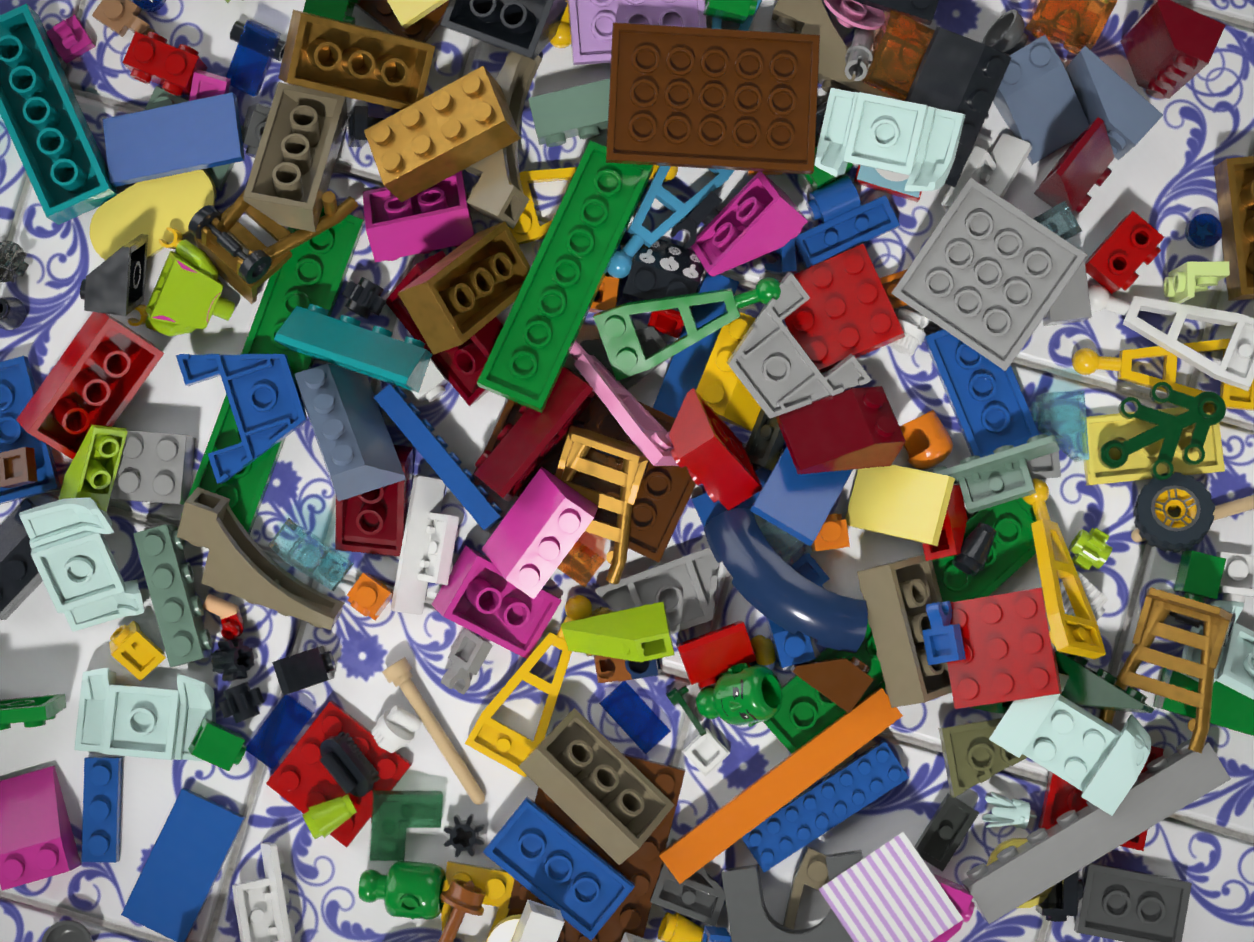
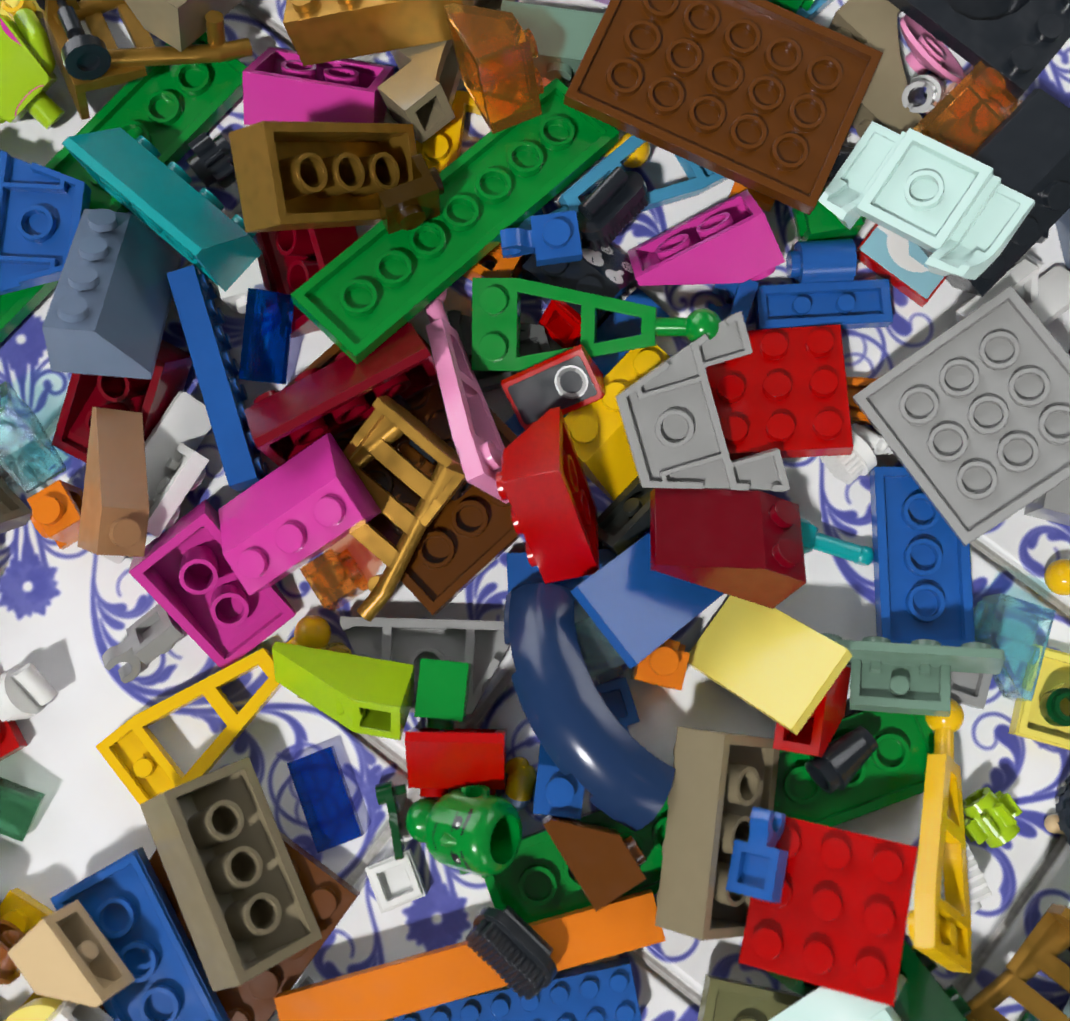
camera: 20 degrees right, 5 degrees down
tan piece [382,657,485,805] -> none
black gear [443,814,486,857] -> none
leg [594,655,662,683] -> none
black plate [670,191,722,250] -> none
orange helmet [900,409,953,470] -> none
none -> tan slope [7,900,135,1008]
none -> medium nougat slope [77,407,149,557]
none -> clear blue tile [239,288,294,385]
none -> dark brown bracket [378,153,444,234]
none -> green brick [414,658,471,730]
none -> clear orange slope [444,3,544,134]
none -> black piece [466,905,557,1000]
none -> blue plate [500,210,583,267]
none -> slope [501,344,605,431]
none -> black piece [576,167,648,251]
none -> teal piece [800,518,874,566]

